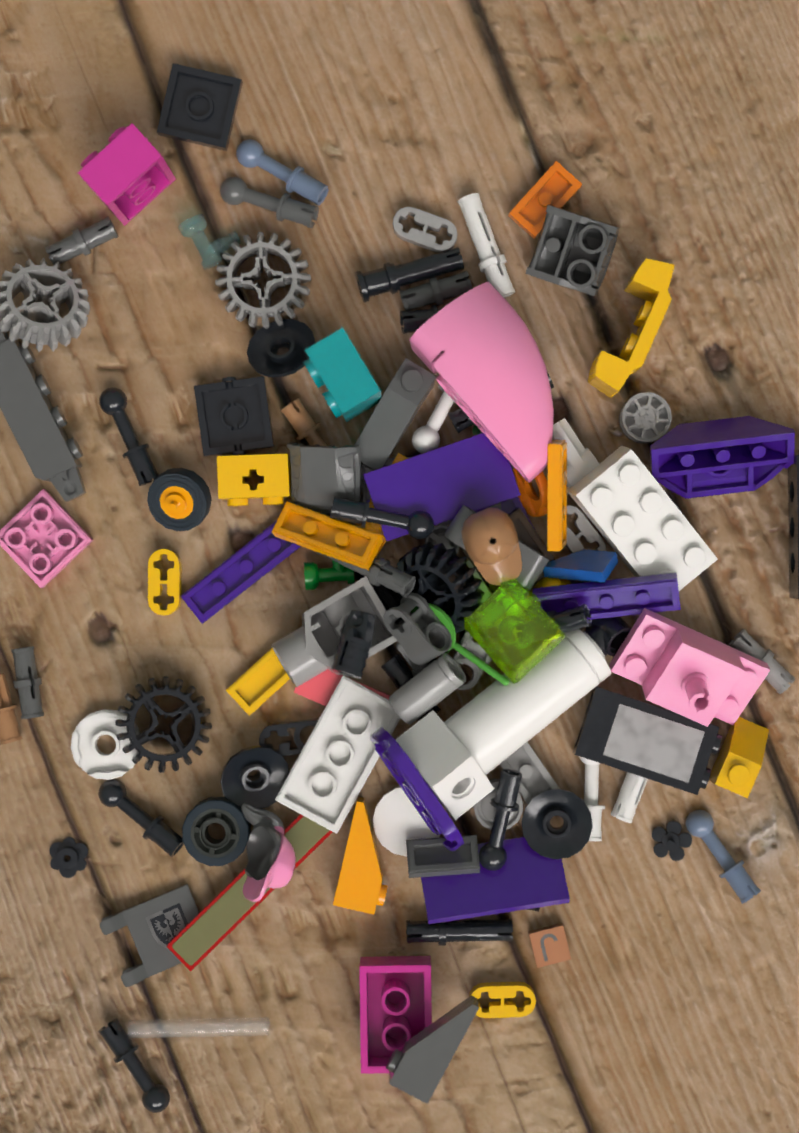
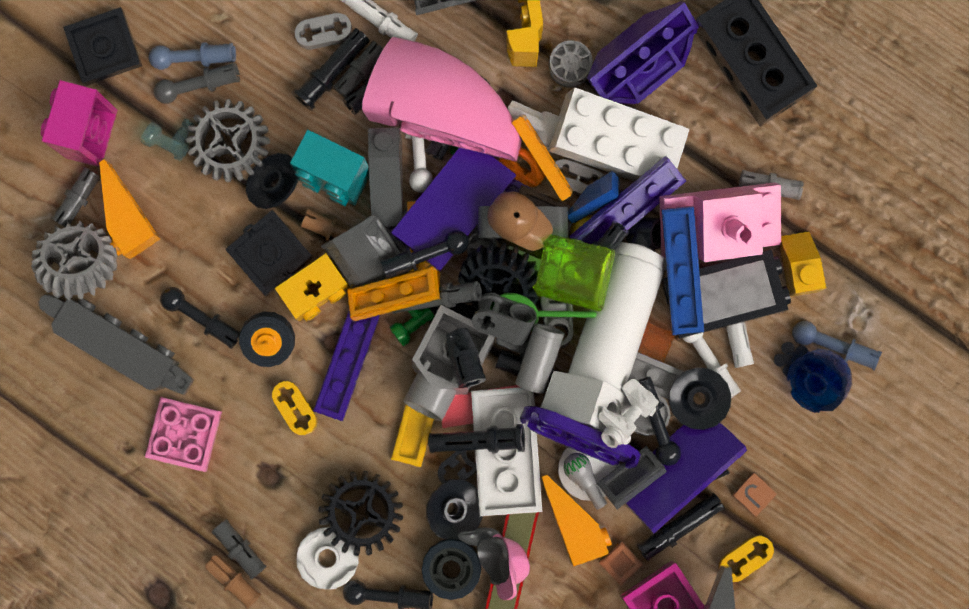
camera: 30 degrees left, 5 degrees down
none -> light orange slope [99,159,161,259]
none -> black pin [428,424,525,454]
none -> light grey piece [564,453,607,510]
none -> white piece [598,379,659,448]
none -> nougat tile [599,541,643,586]
none -> clear orange tile [638,323,675,363]
none -> blue tile [661,206,704,335]
none -> clear blue cylinder [787,349,853,413]

